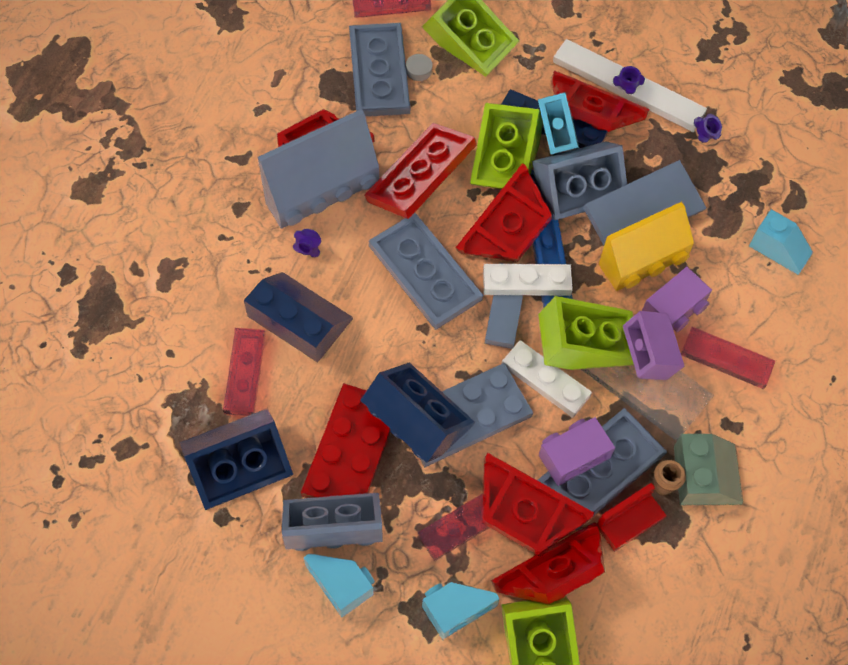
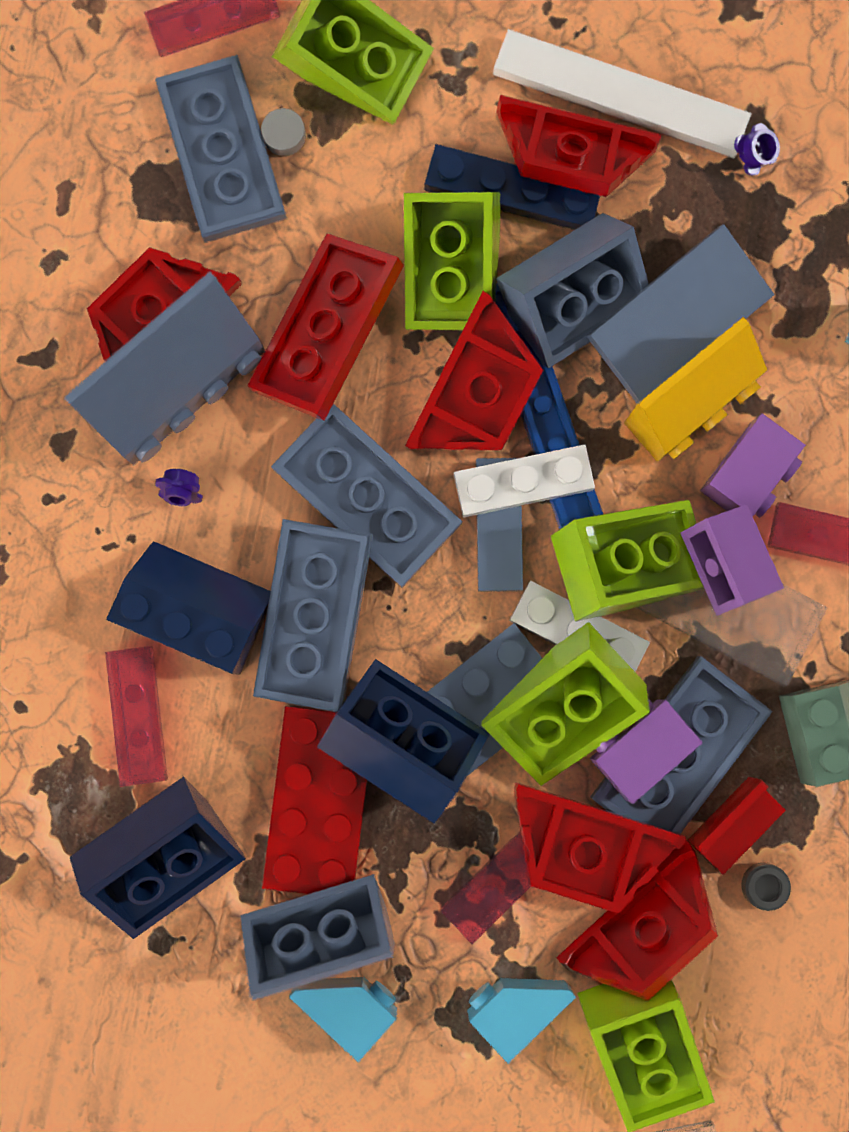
camera: 10 degrees left, 20 degrees up
medium azure slope [538,92,579,155] -> none
dark purple plate [613,66,645,94] -> none
medium nougat cone [654,460,686,496] -> none
none -> sand blue tile [253,519,373,712]
none -> lime slope [481,622,650,786]
none -> dark grey tile [741,862,791,911]

